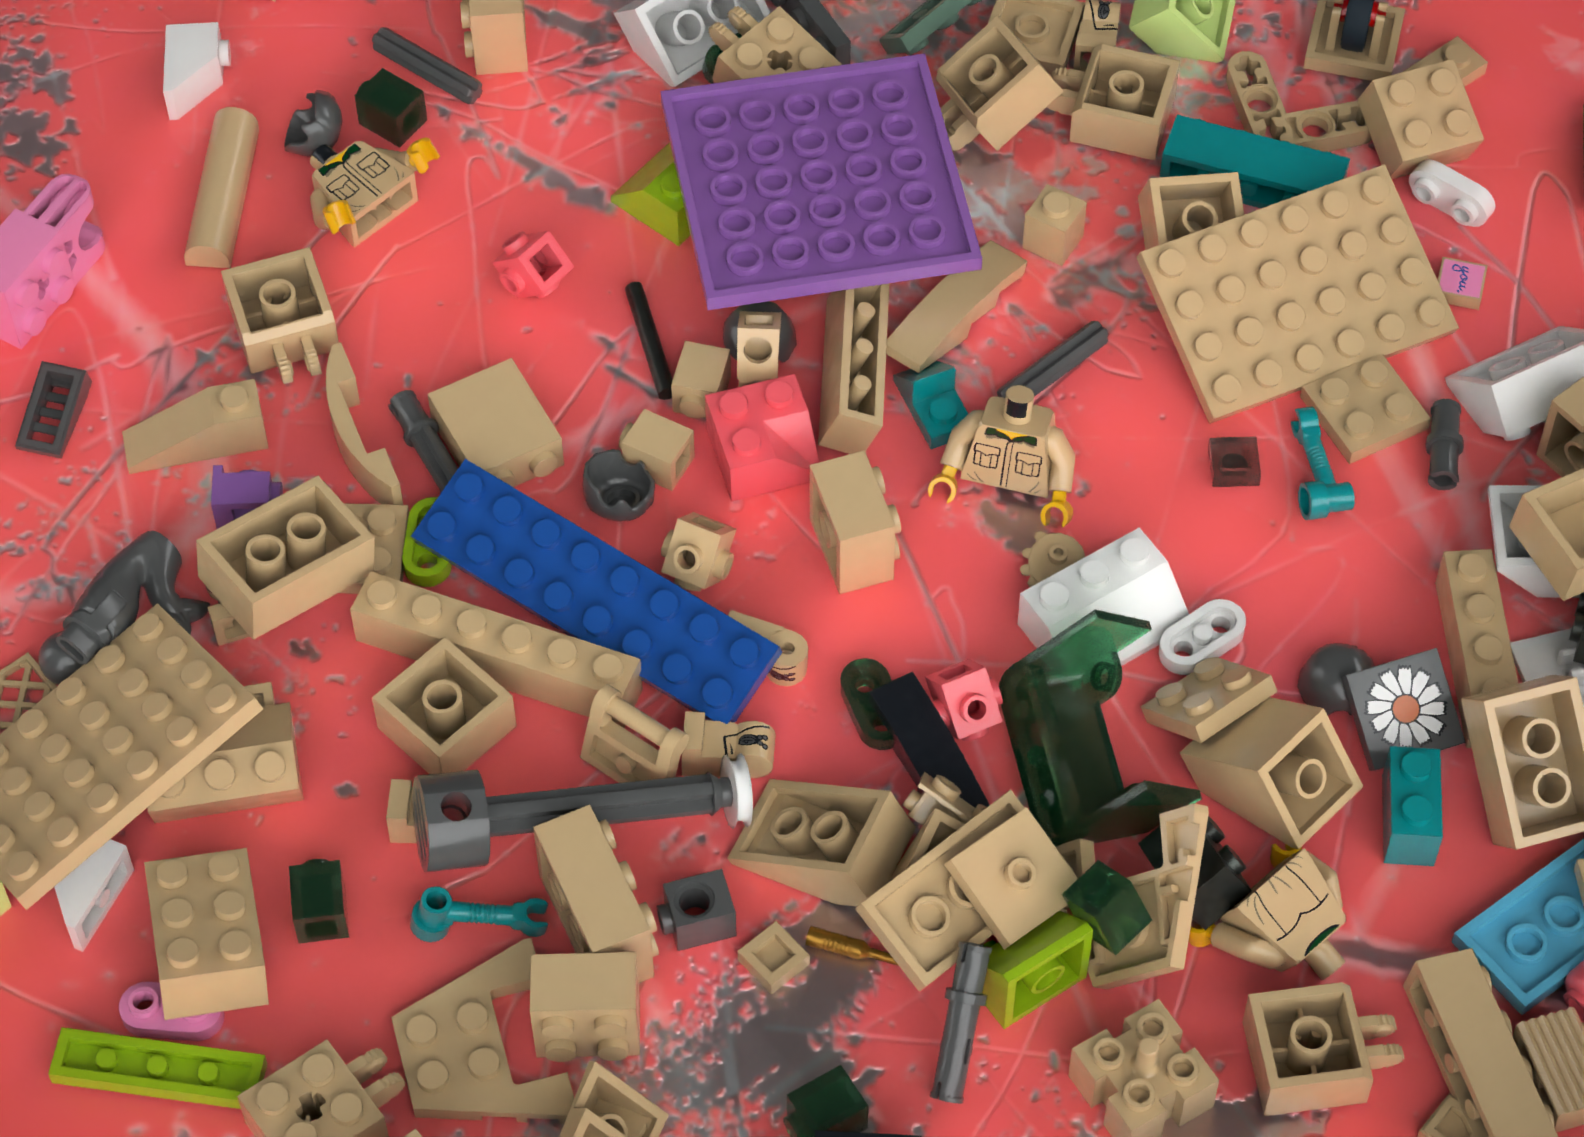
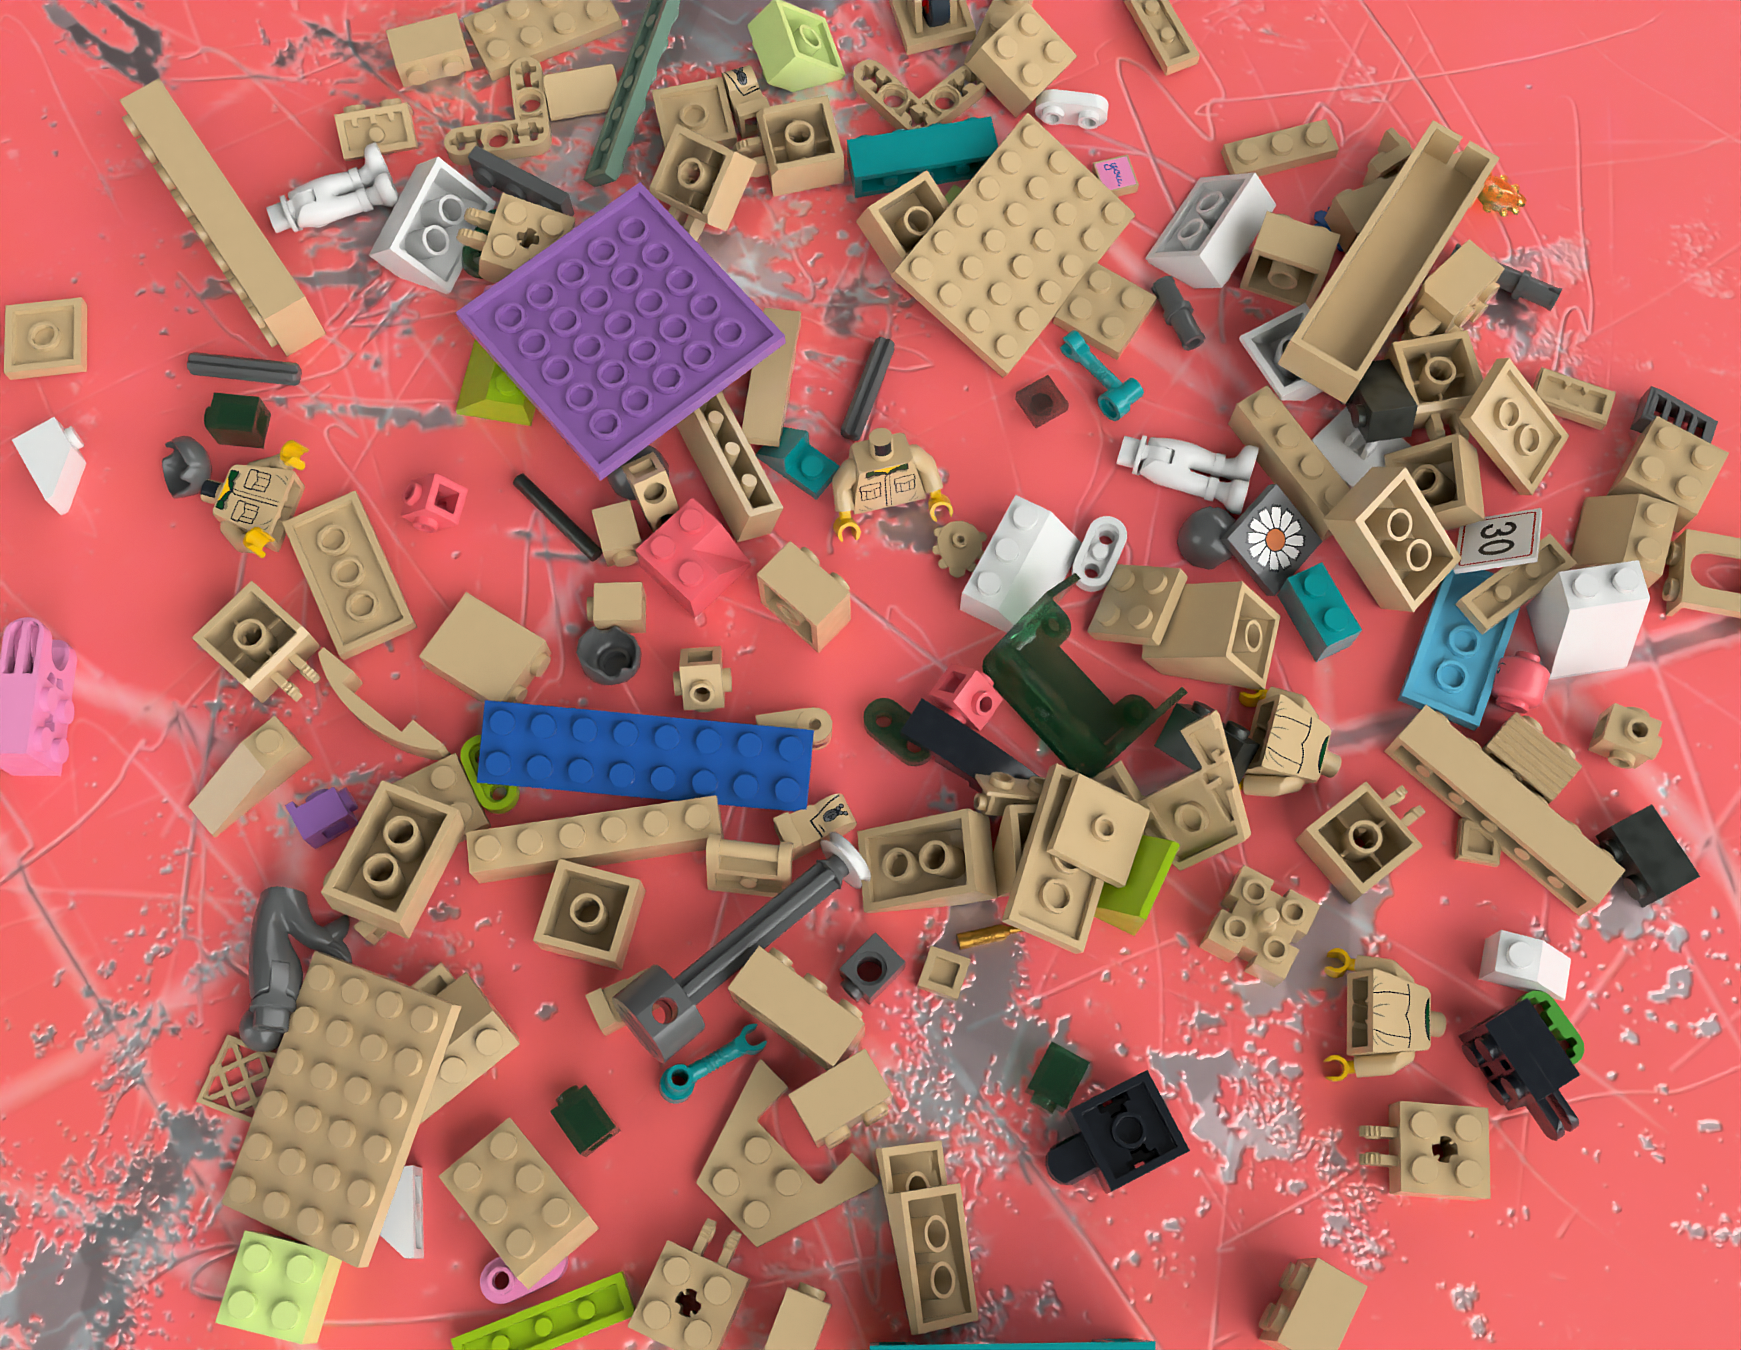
camera: 30 degrees left, 15 degrees up
dark grey slope [15,361,92,459] -> none
tan brick [184,107,259,268] -> none
dark grey axle [388,390,458,492] -> none
dark grey pin [930,941,992,1104] -> none
tan brick [1023,184,1087,266] -> none
clear green brick [1061,860,1152,955] -> none
none -> tan plate [282,491,417,661]
none -> white piece [1116,435,1259,515]

